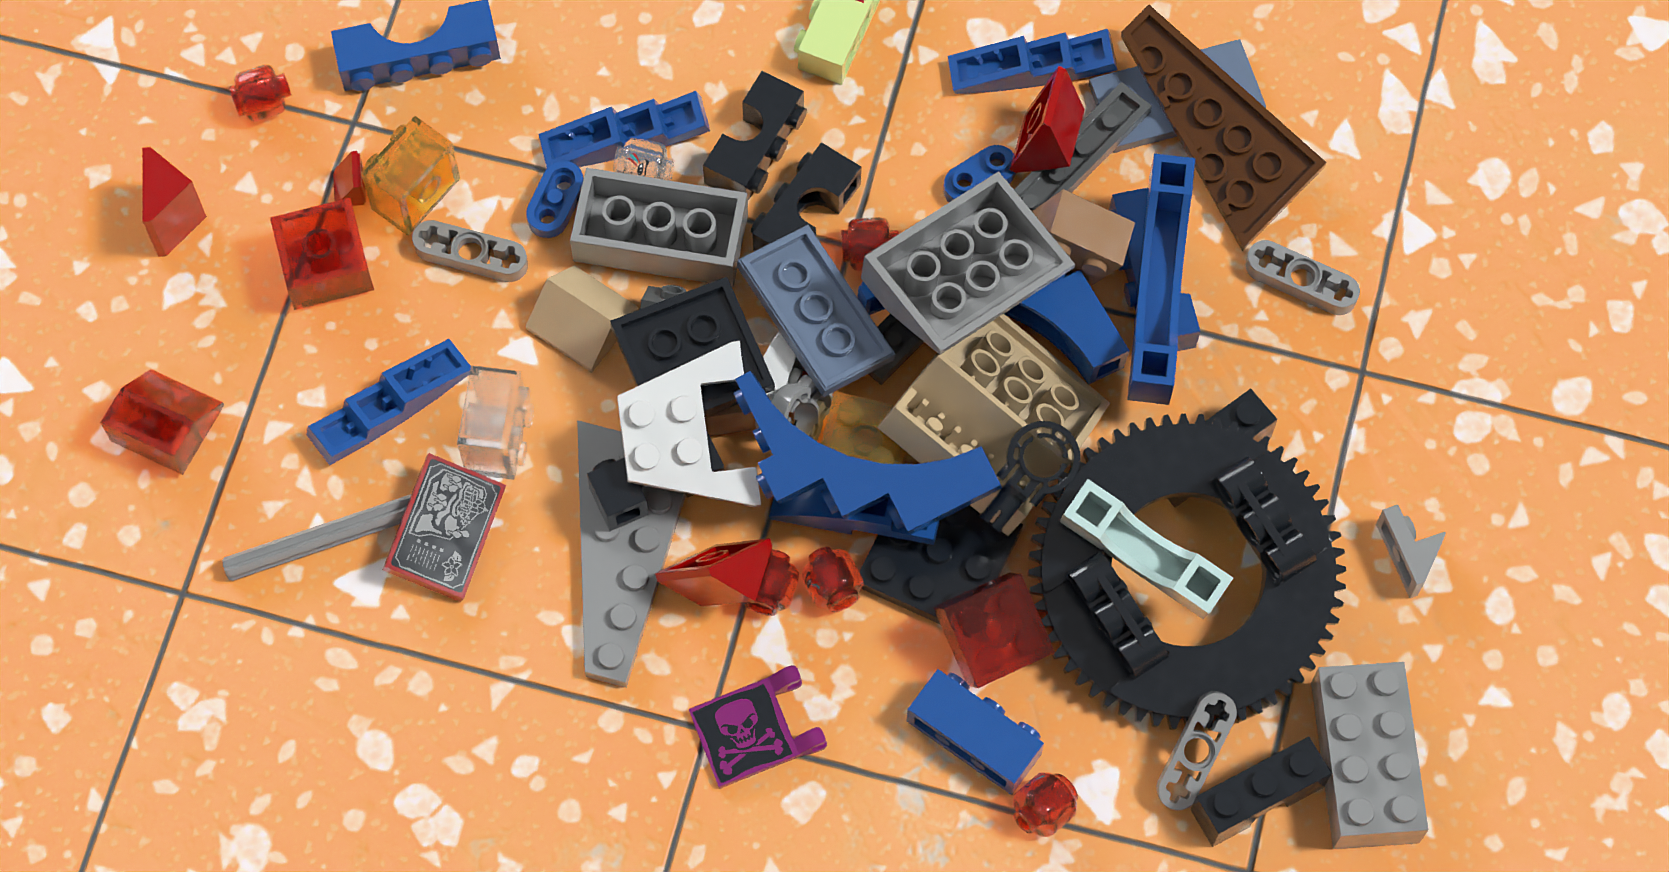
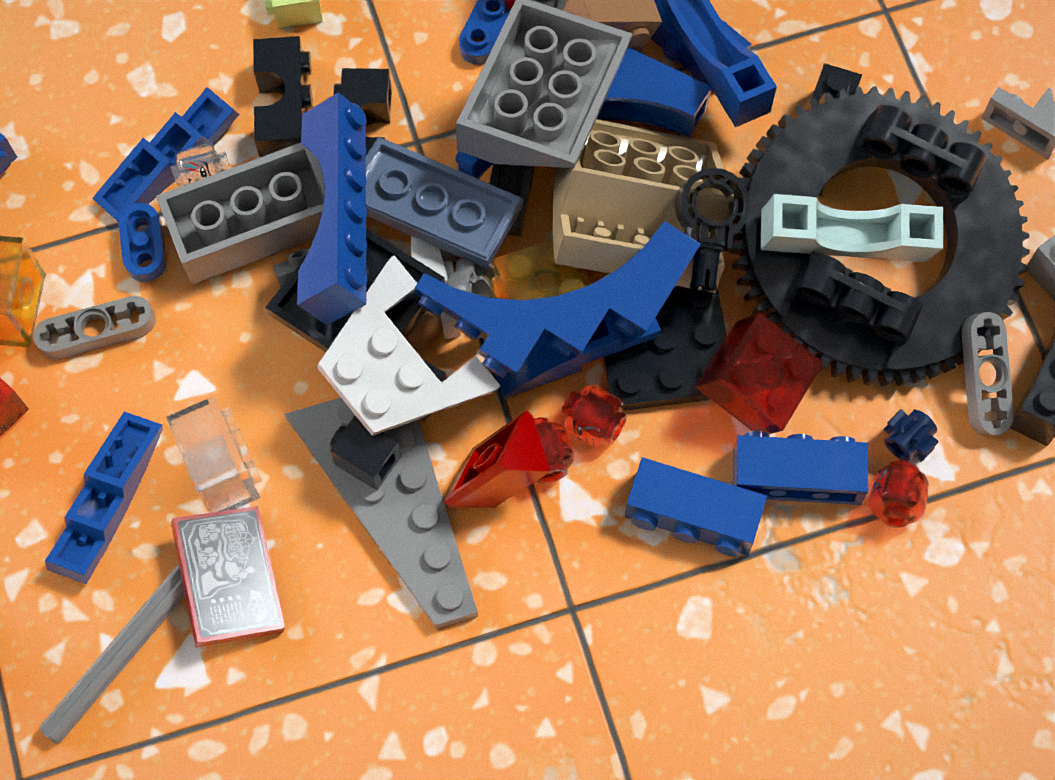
camera: 30 degrees left, 0 degrees up
tan slope [525,265,640,373] -> none
flag [689,665,827,789] -> none
clear red head [841,217,899,271] -> none
none -> blue arch [297,92,367,325]
none -> blue brick [625,457,767,557]
none -> dark blue gear [884,409,939,462]

